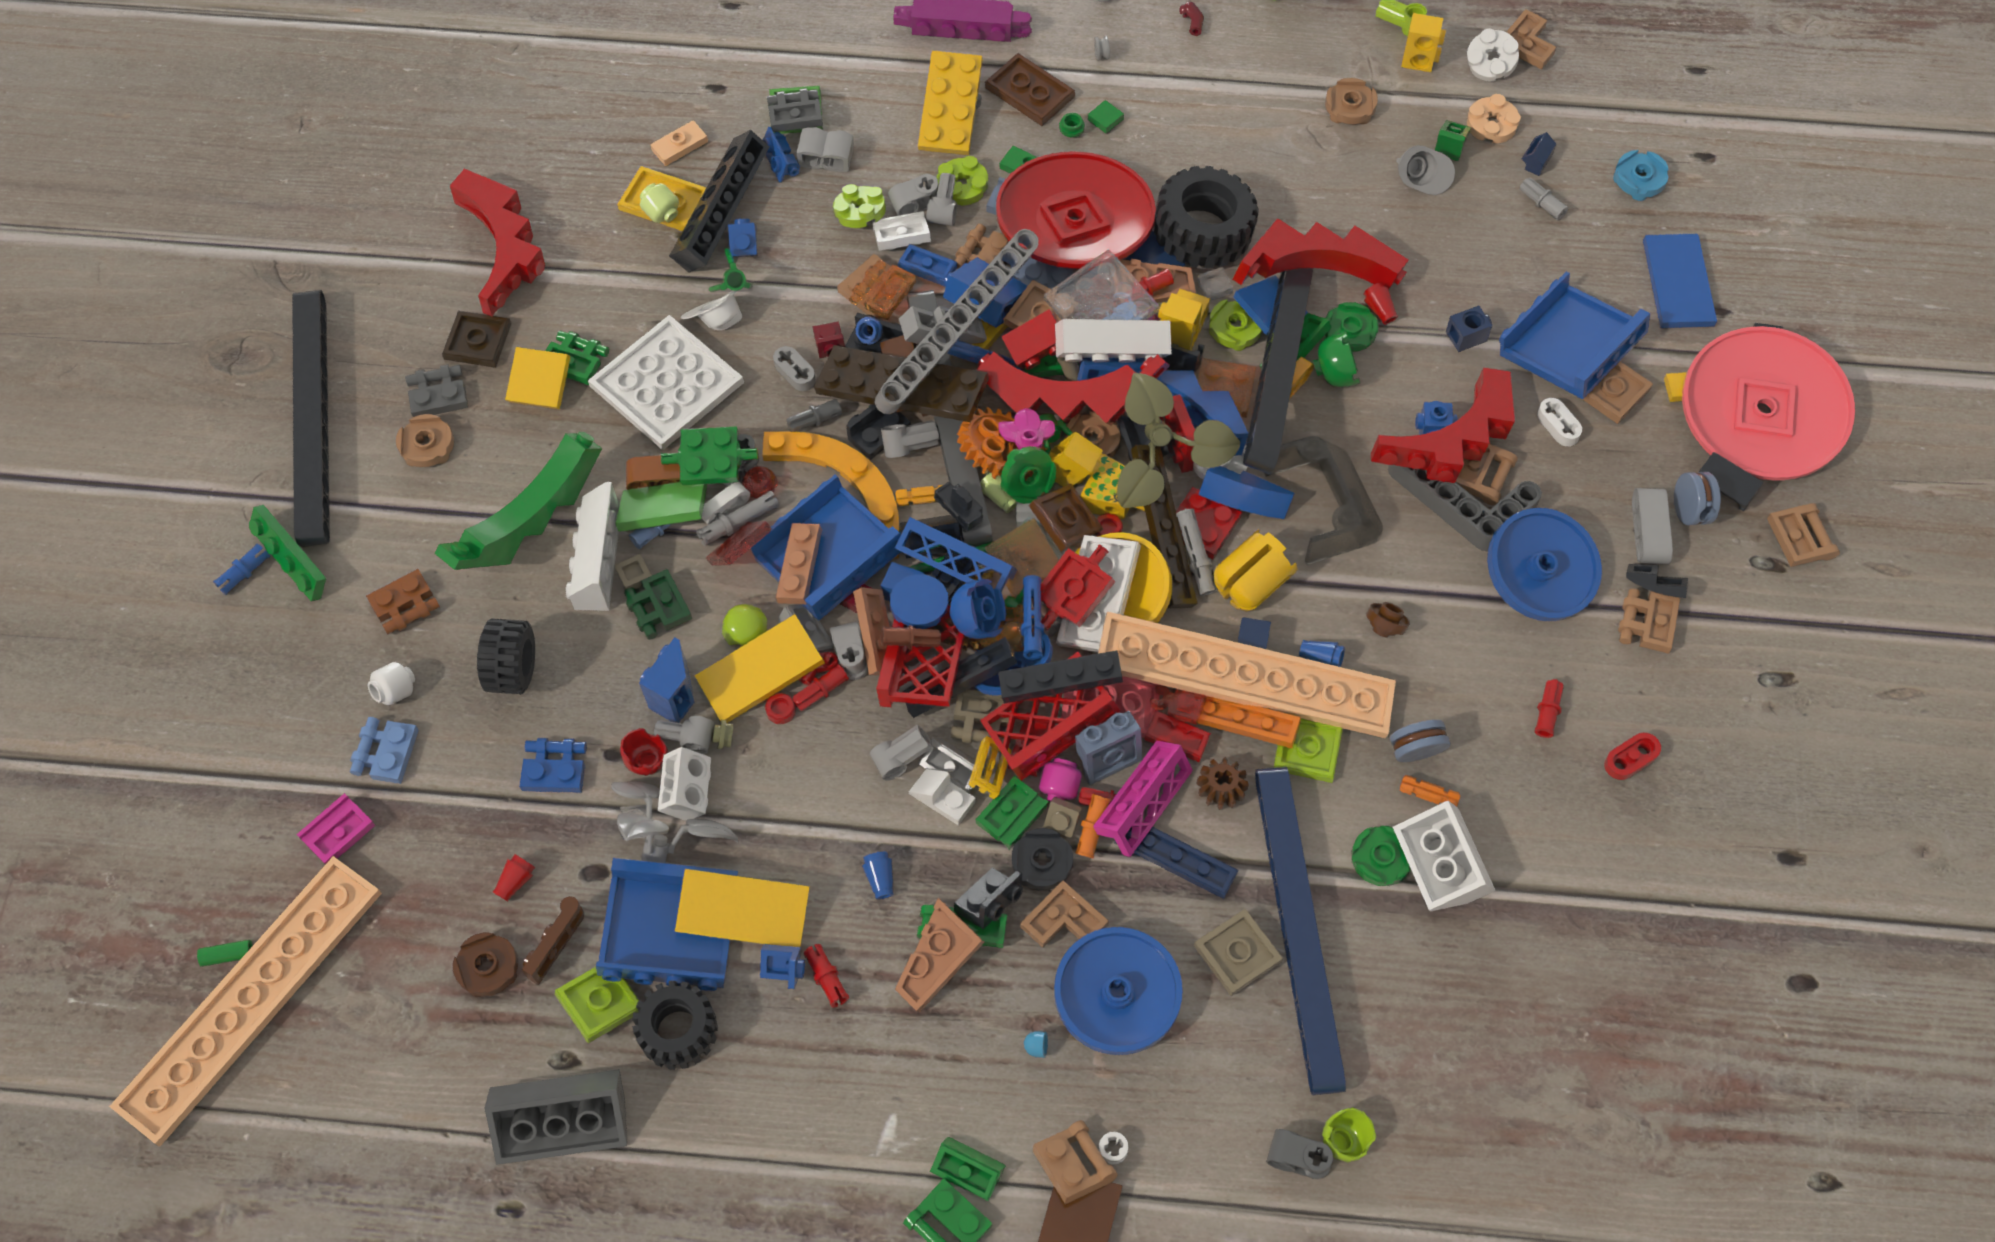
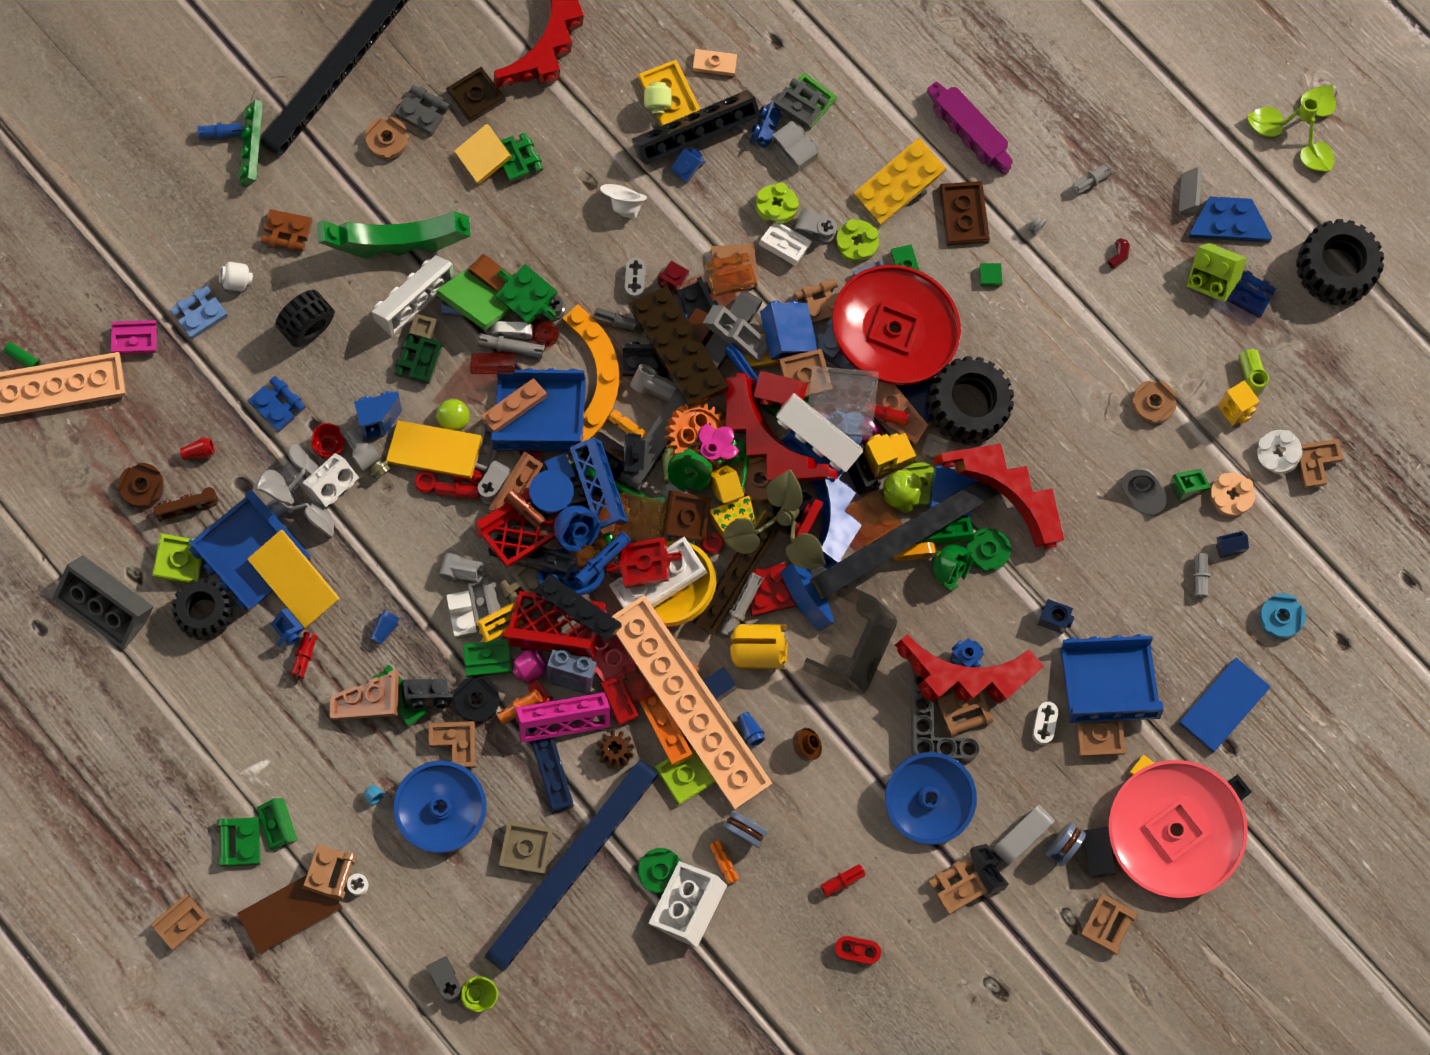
camera: 35 degrees right, 10 degrees up
white plate [588,315,744,450] -> none
green plant [709,248,753,292] -> none
blue plate [856,316,883,344] -> none
light grey beam [875,229,1039,414] -> none
blue plate [898,244,957,287] -> none
light grey axle [926,173,957,226] -> none
dark tan plate [1043,797,1083,838] -> none
green plate [1059,113,1085,137] -> none
red cone [1363,283,1398,325] -> none
none -> lime hair [883,470,923,514]

